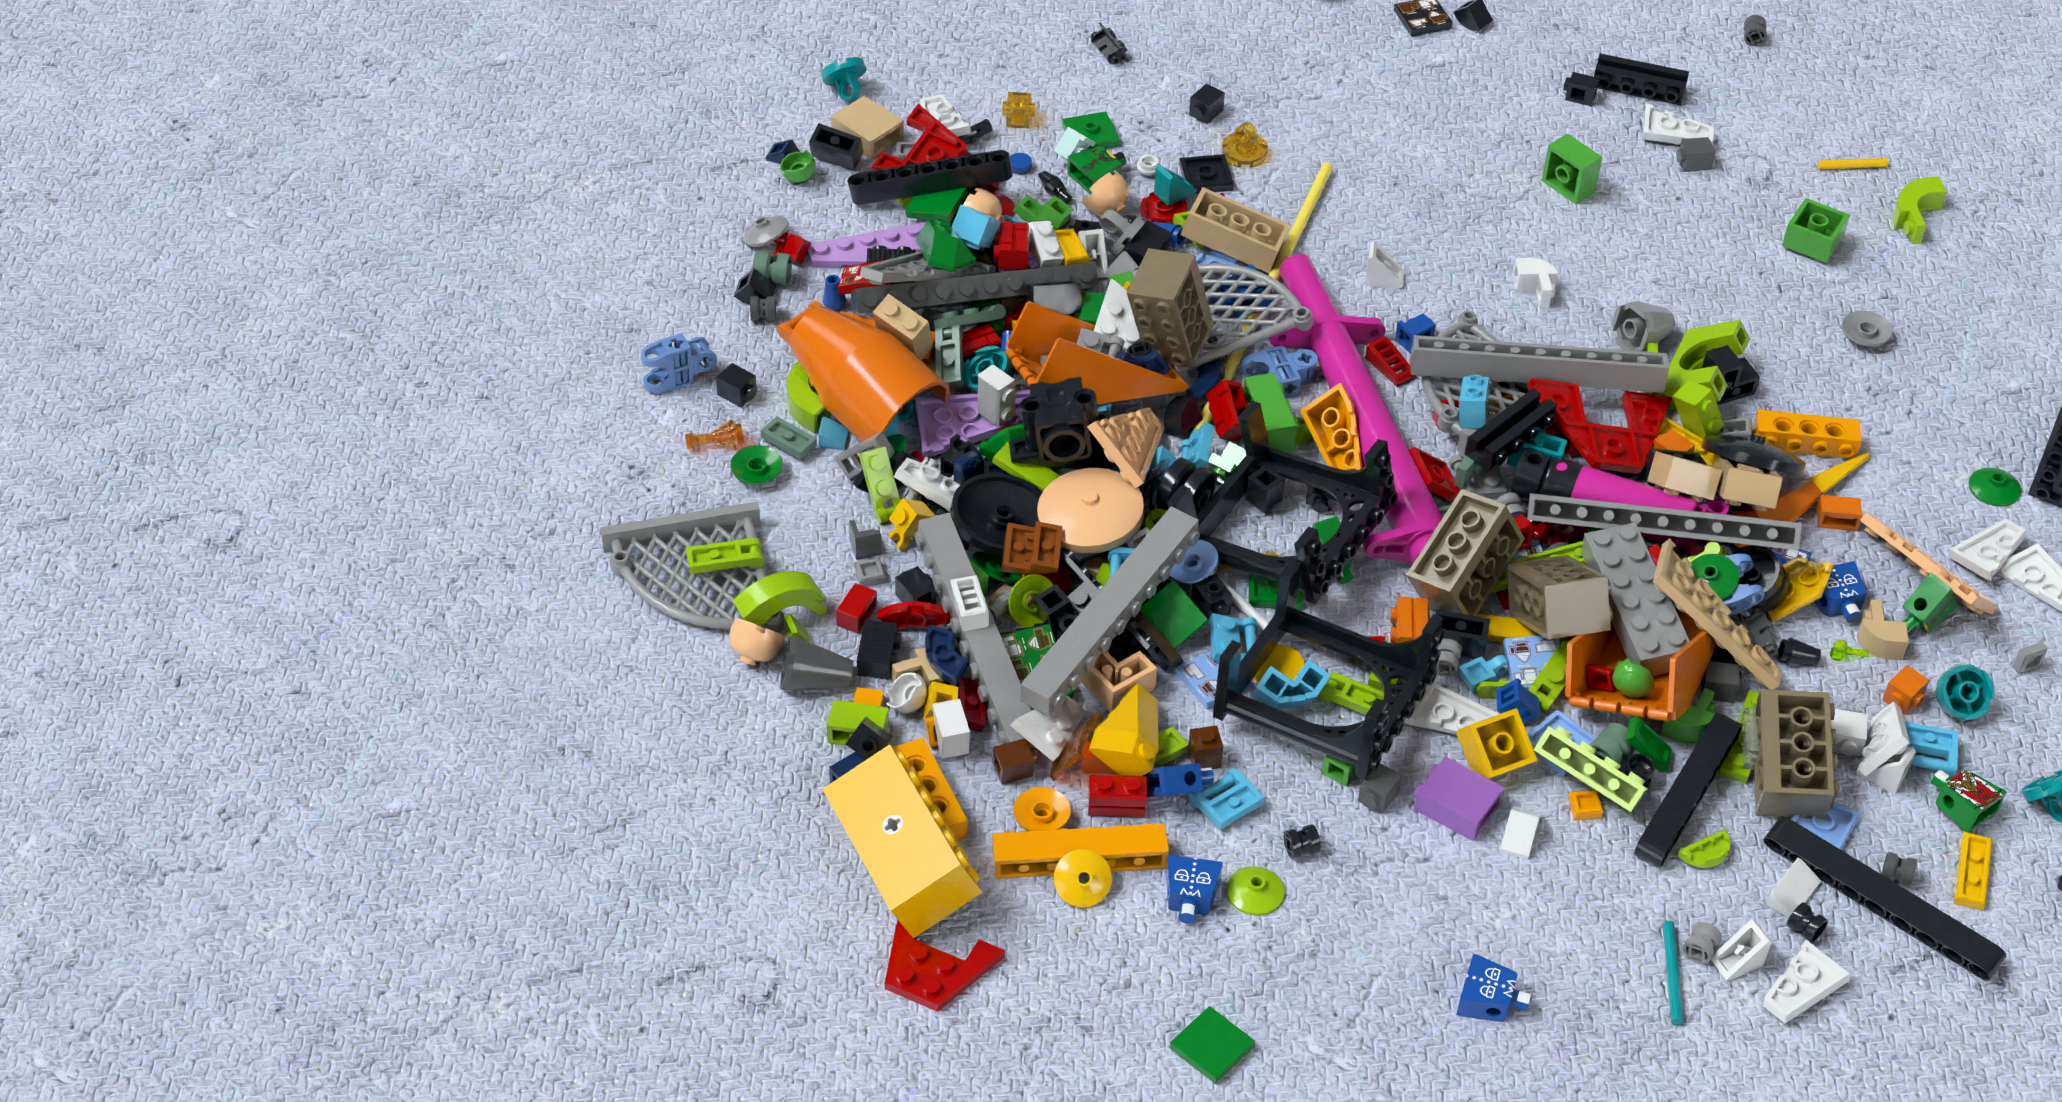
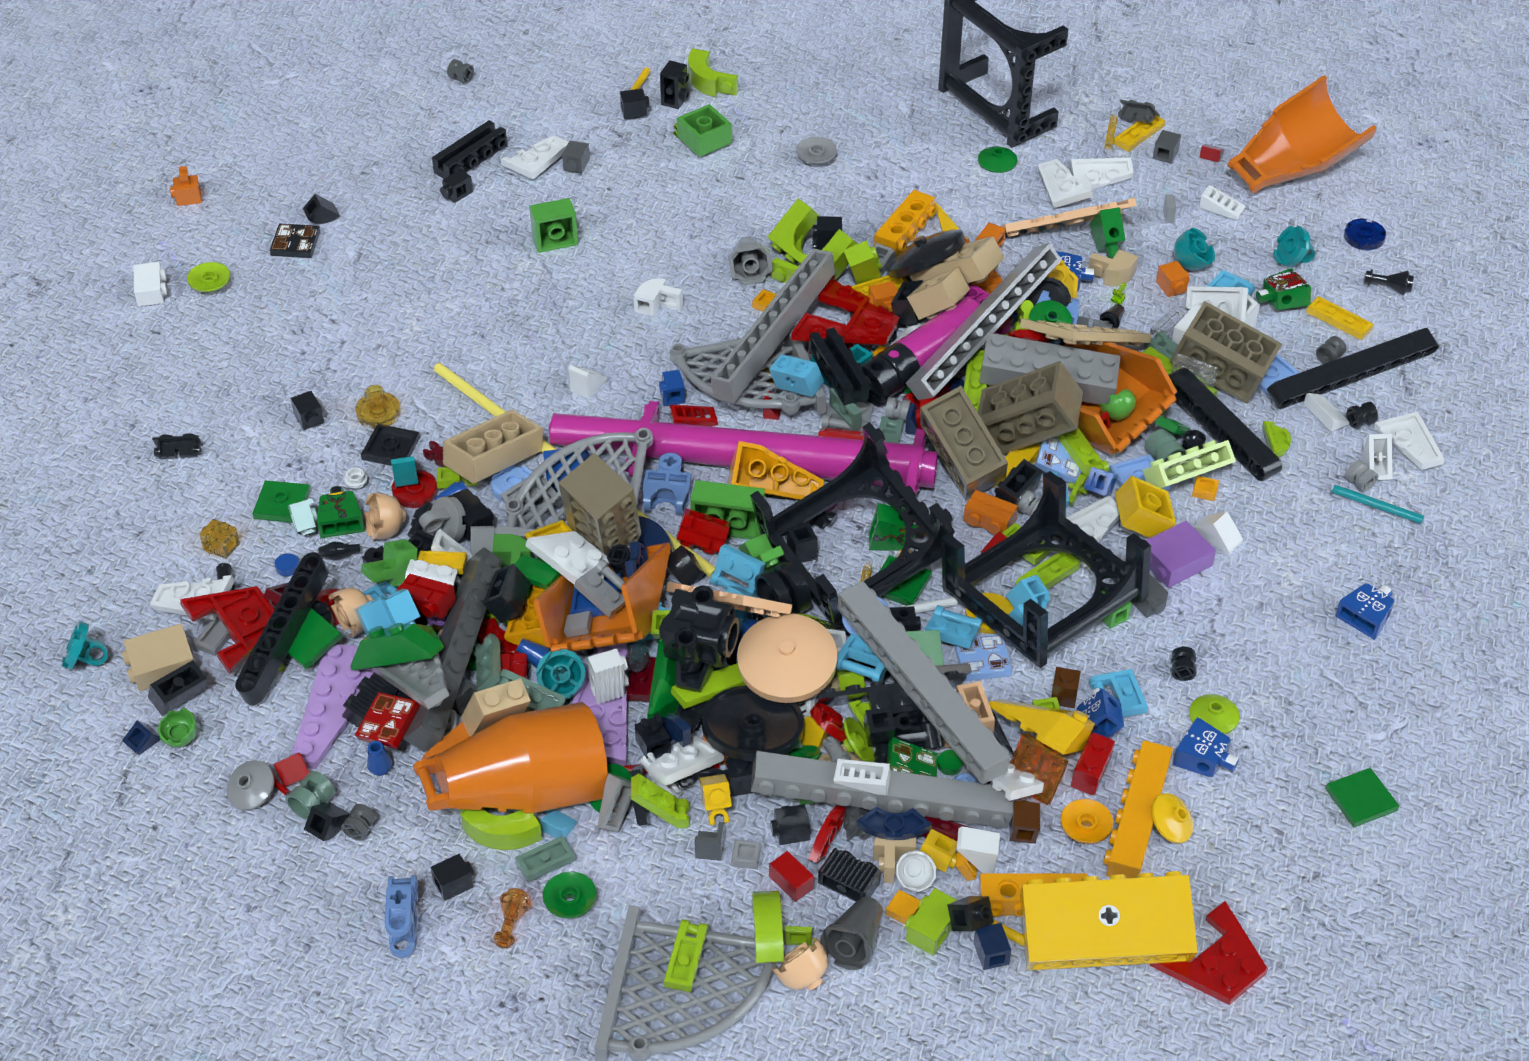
camera: 65 degrees left, 0 degrees up
dark orange slope [1001,521,1063,574] -> none
none -> black brick [620,88,650,119]
none -> black brick [660,60,690,109]

